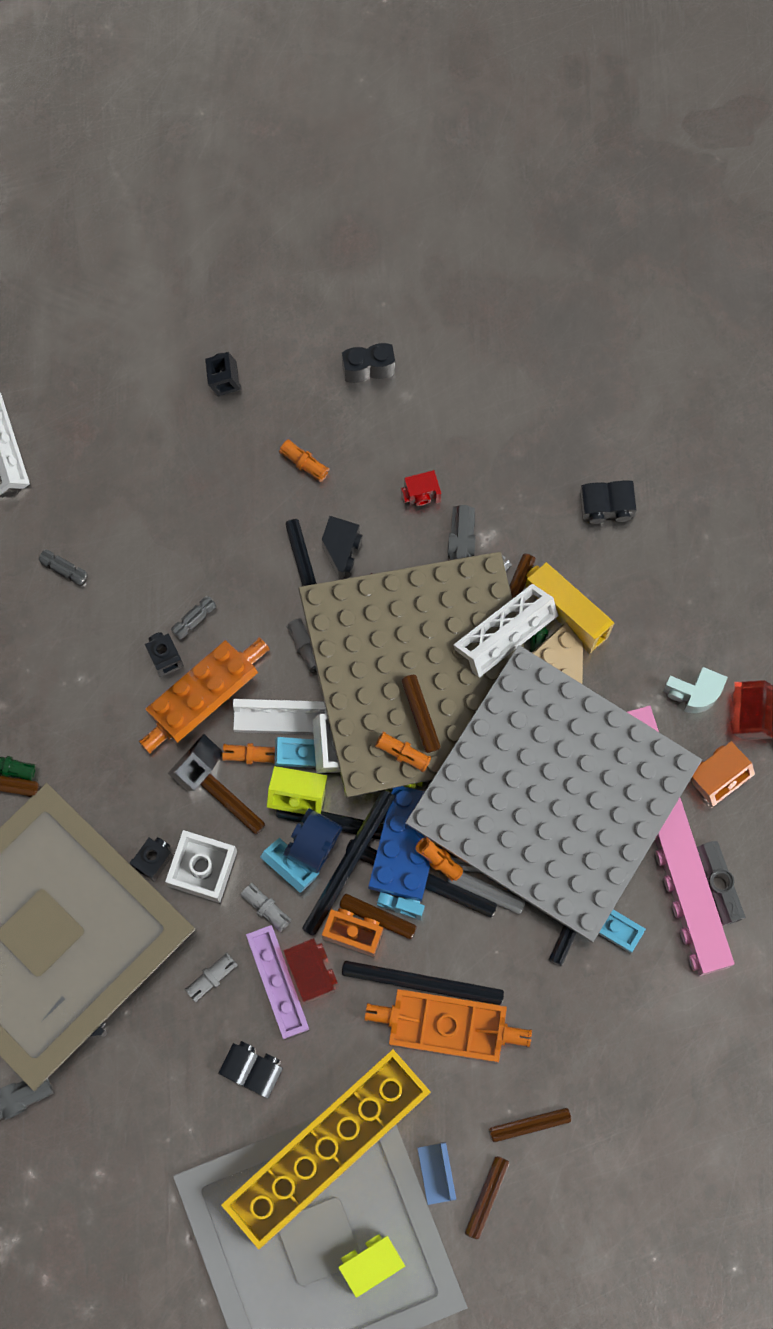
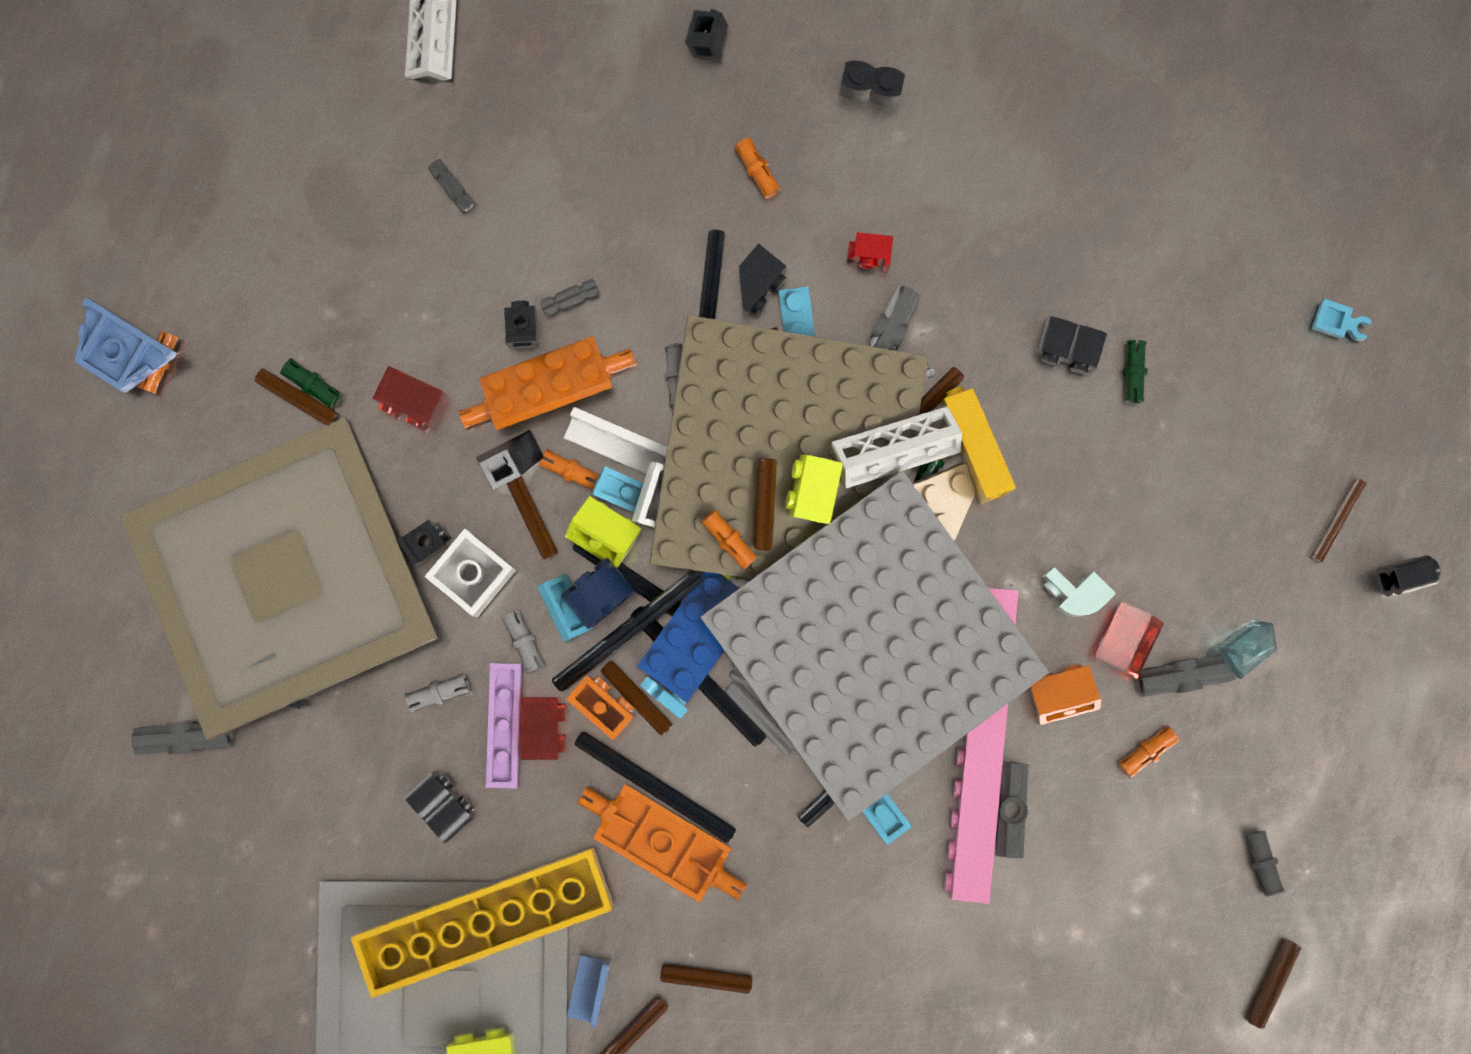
camera: 25 degrees right, 10 degrees up
orange pin [416,837,463,881] -> none
none -> clear red brick [372,366,448,430]
none -> medium azure plate [778,286,815,337]
none -> neon yellow brick [785,455,843,524]
none -> dark green pin [1123,340,1148,403]

